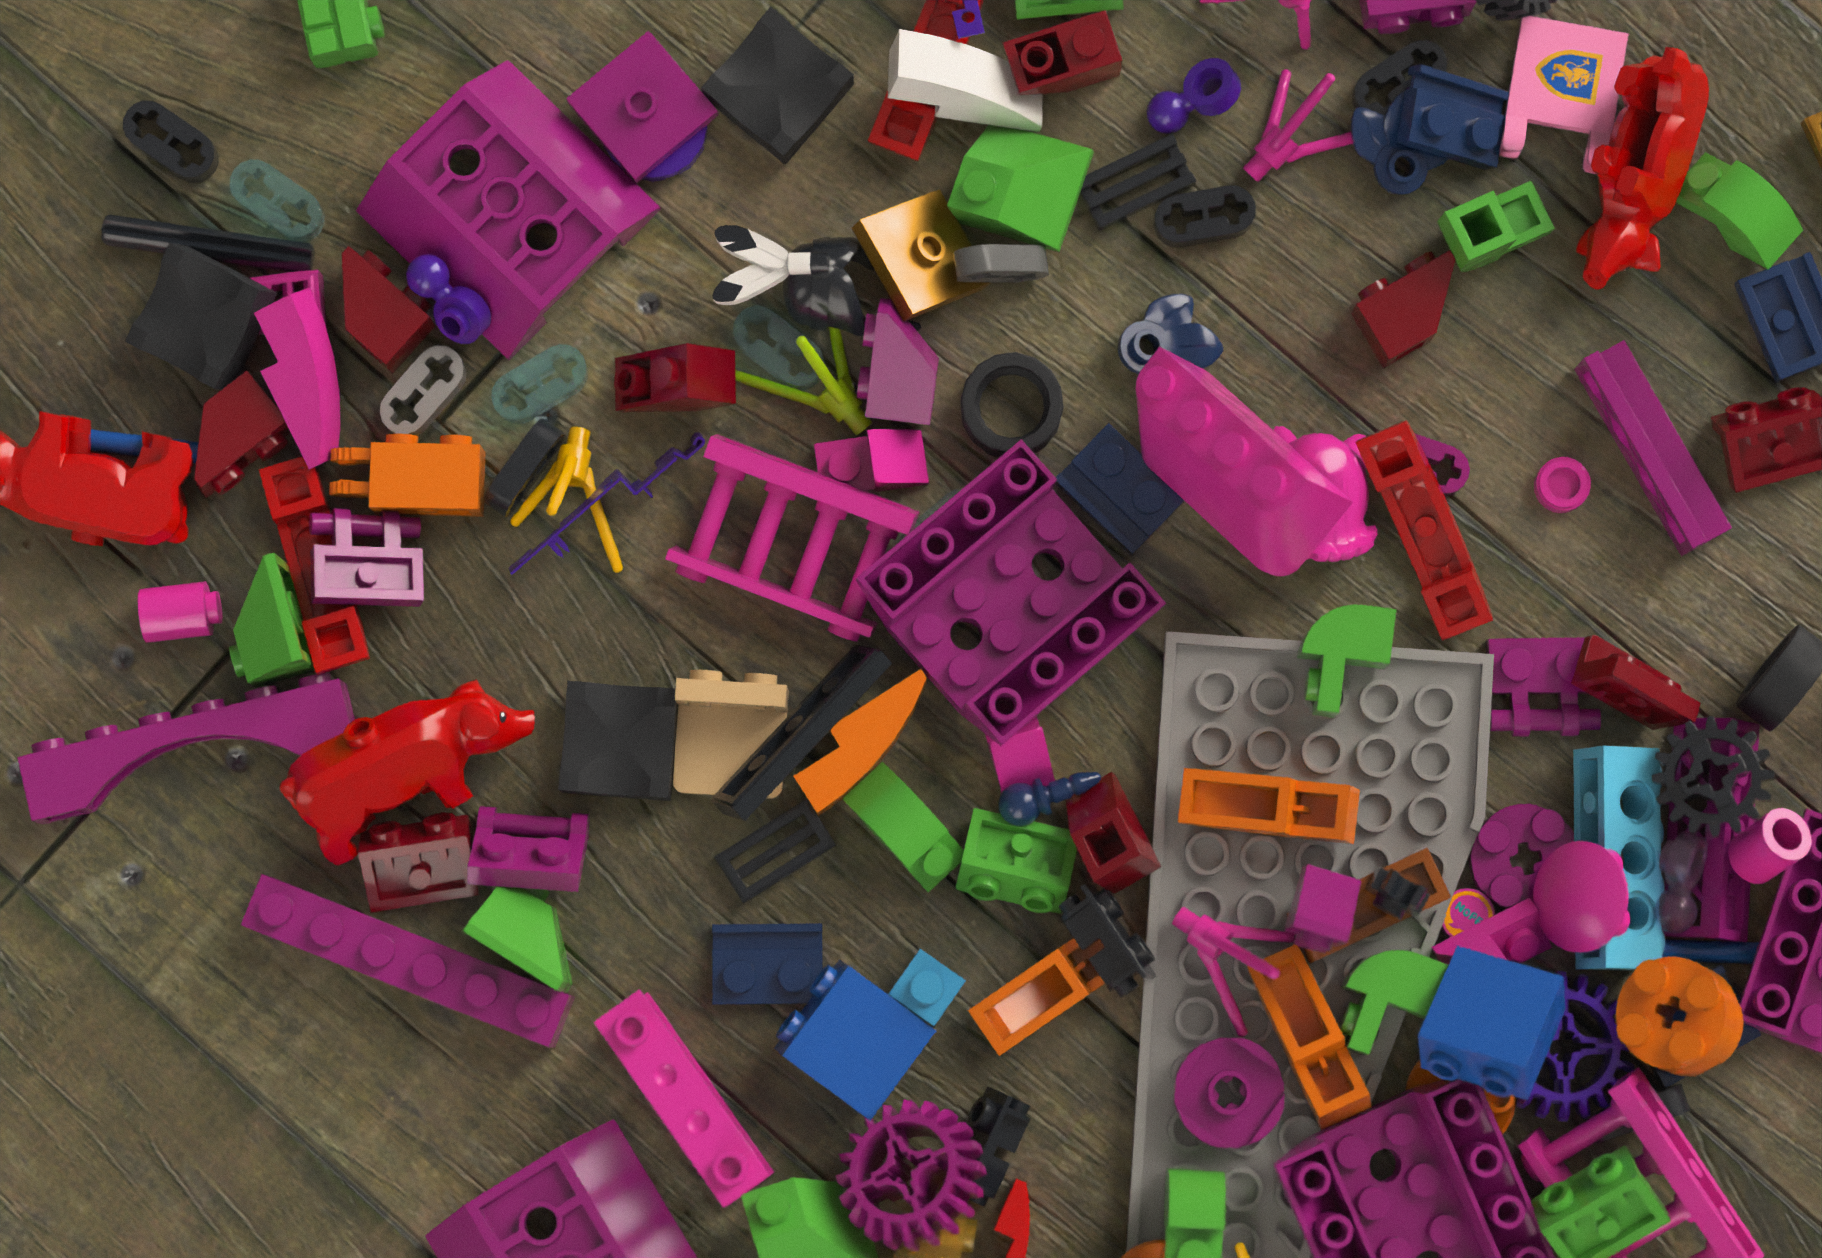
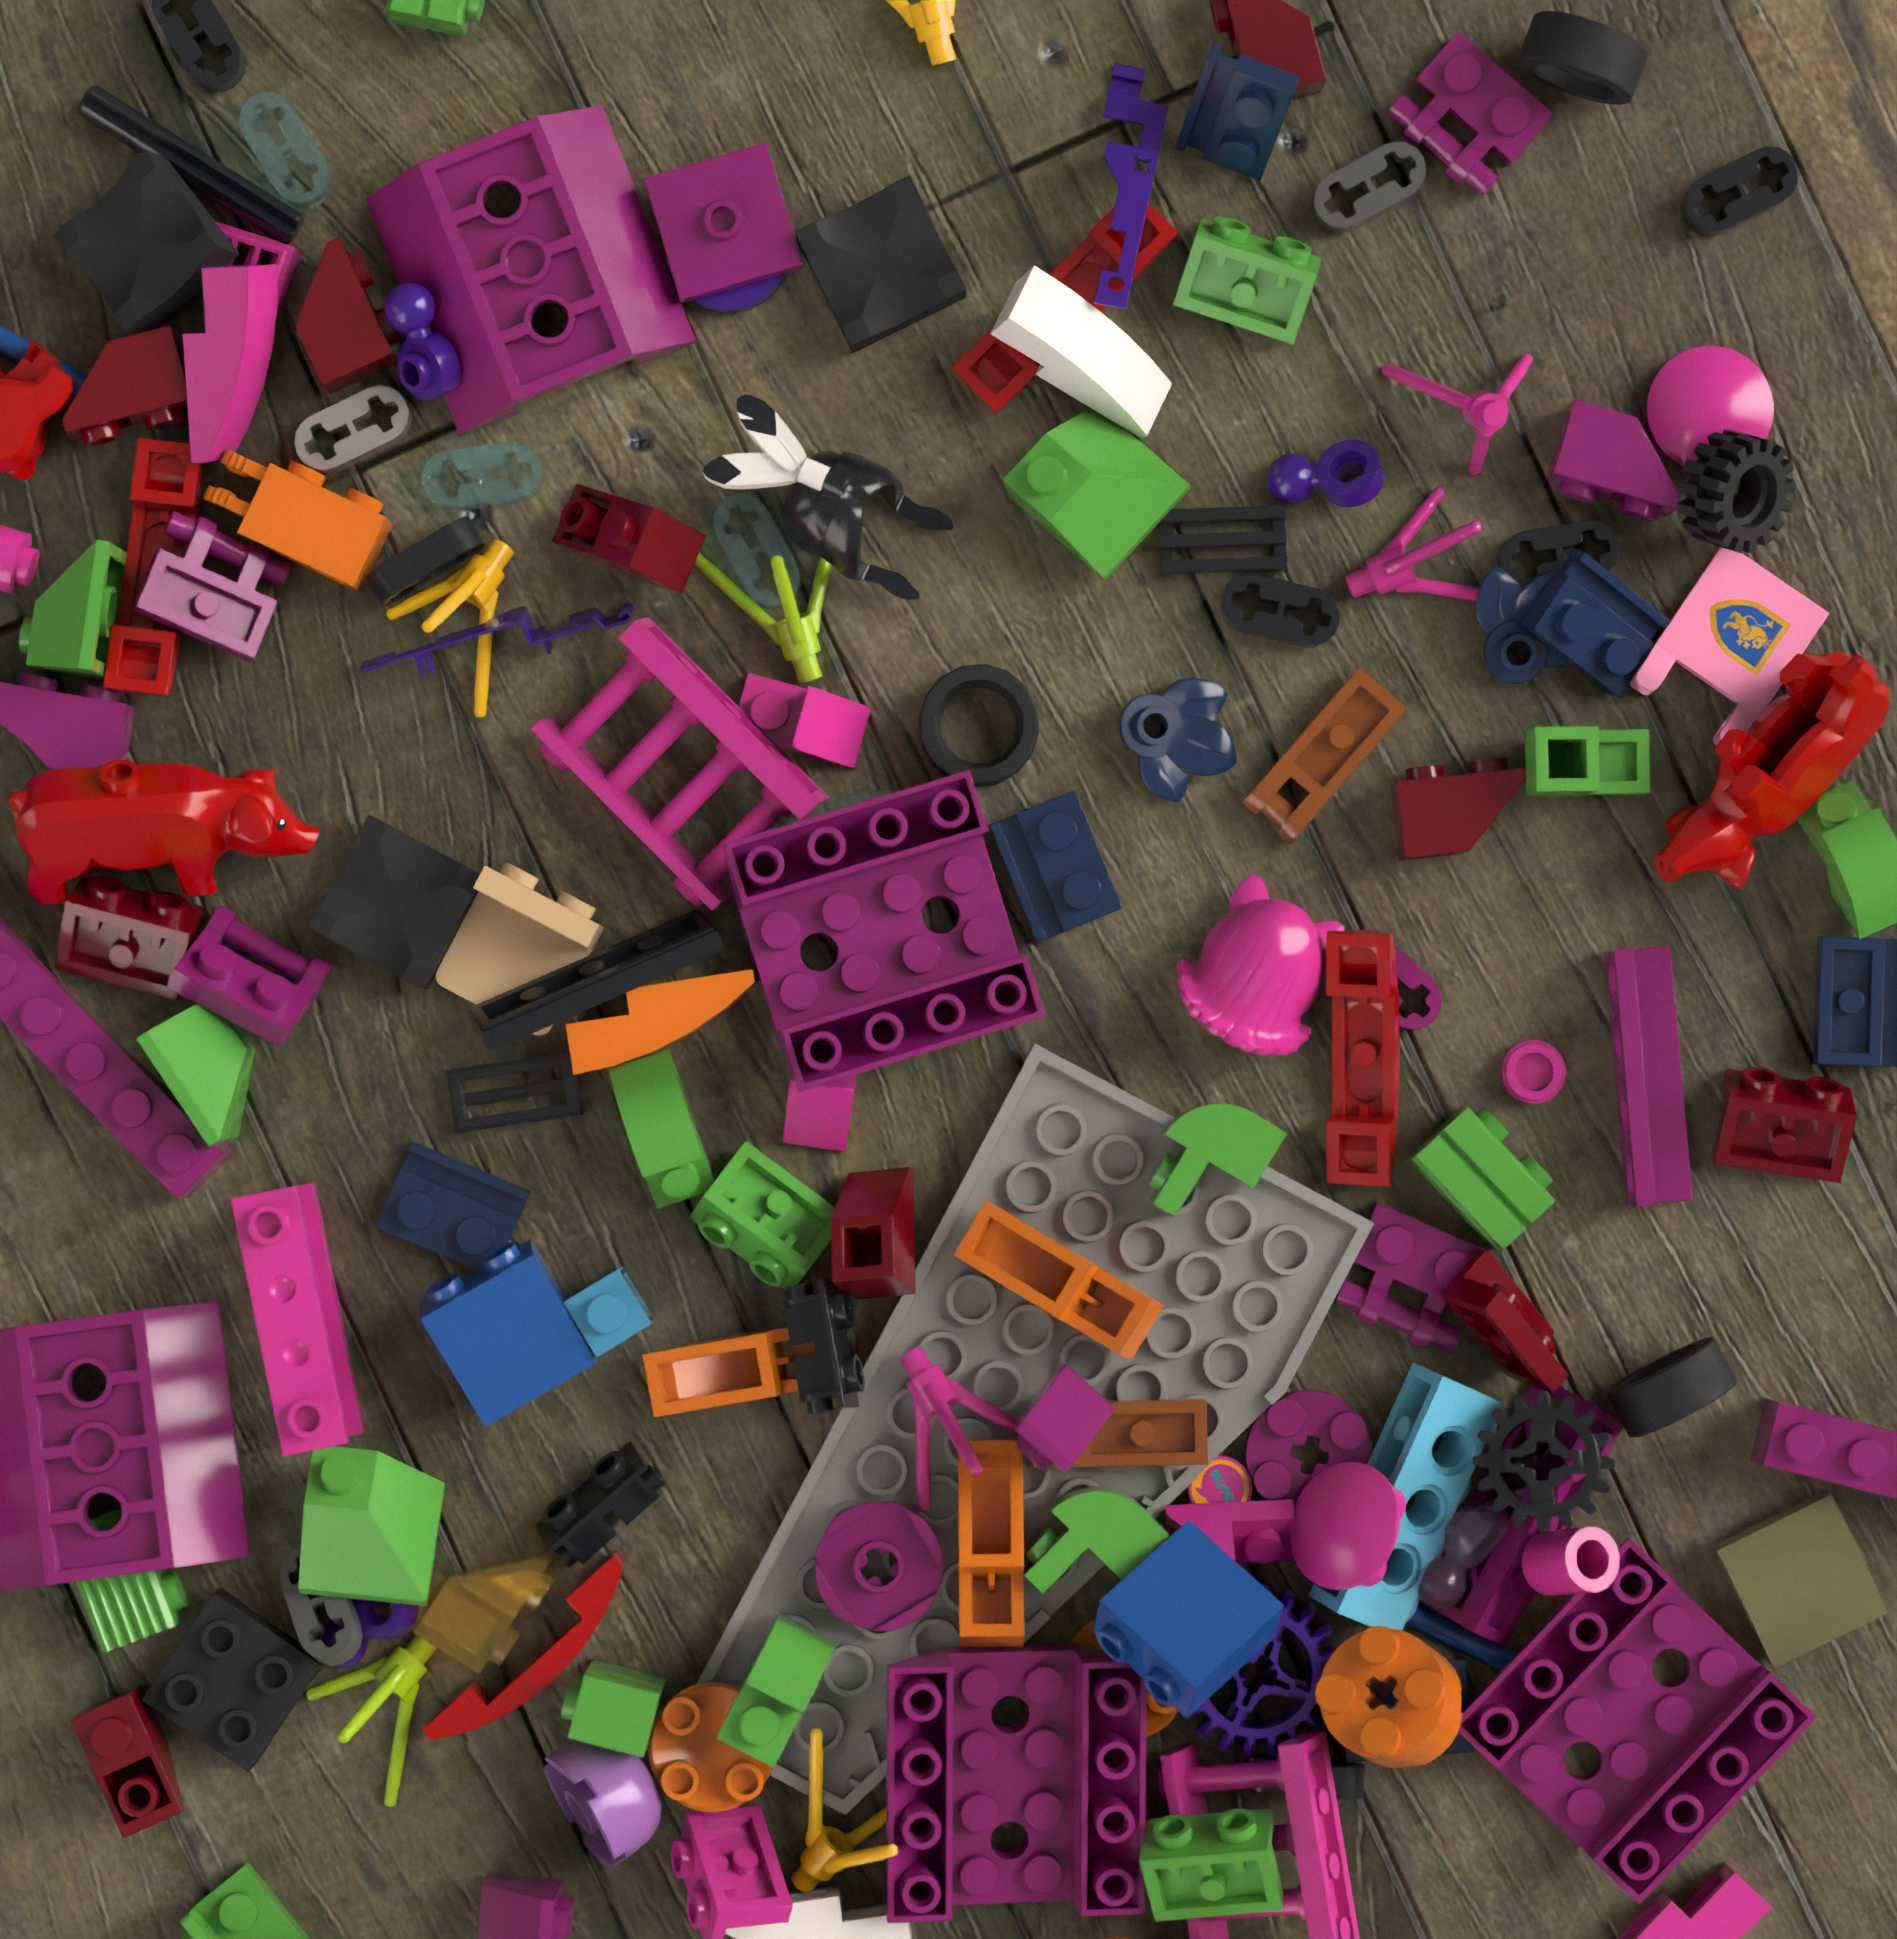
camera: 10 degrees right, 5 degrees up
magenta gear [836,1099,987,1251] -> none
pearl gold plate [852,189,991,321] -> none
magenta slope [857,298,939,425] -> none
dark grey beam [954,244,1049,283] -> none
dark blue bar [998,772,1101,826] -> none
dark red slope [1003,10,1123,96] -> none
dark pink windscreen [1136,347,1353,577] -> none
black plate [1365,867,1430,920] -> none
none -> dark orange plate [1242,667,1407,845]
none -> bright green brick [1407,1106,1556,1253]

